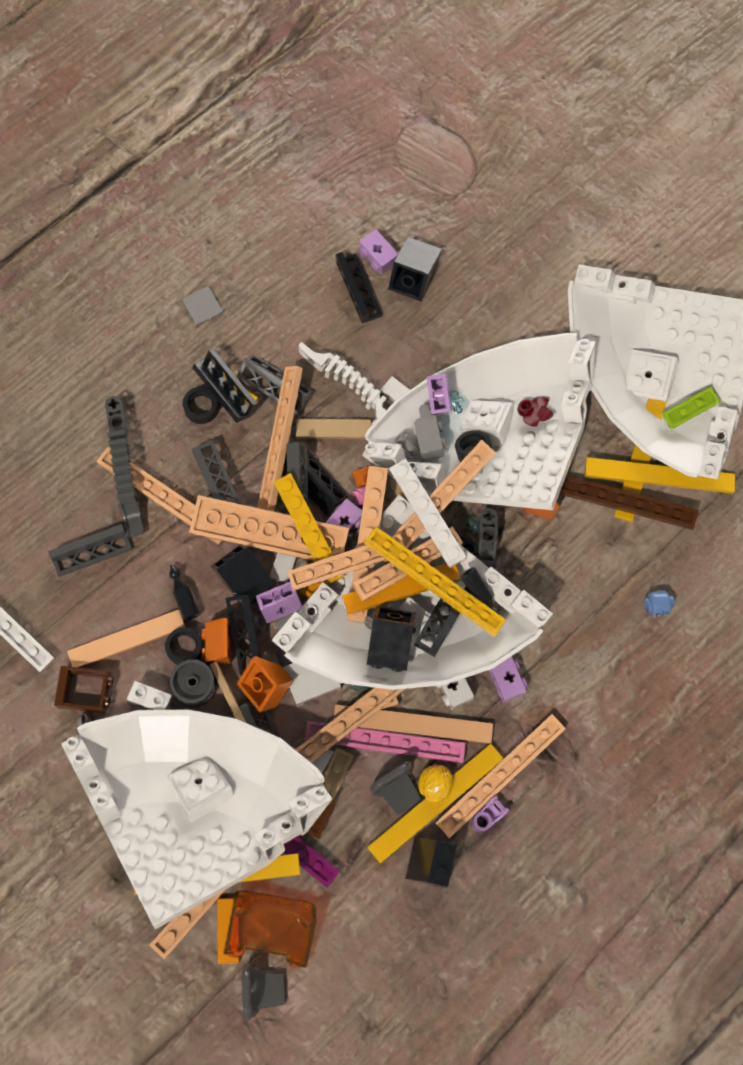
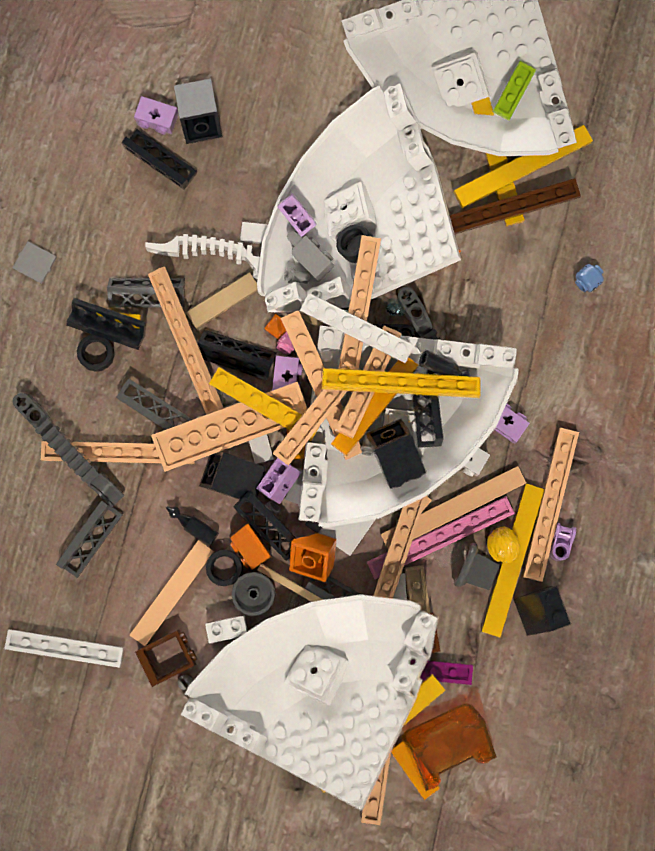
camera: 30 degrees left, 10 degrees up
dark grey piece [242,966,285,1020] -> none
dark grey fence [287,442,308,515] -> none
clear light blue arm [450,391,465,414] -> none
dark red plate [517,397,553,427] -> none

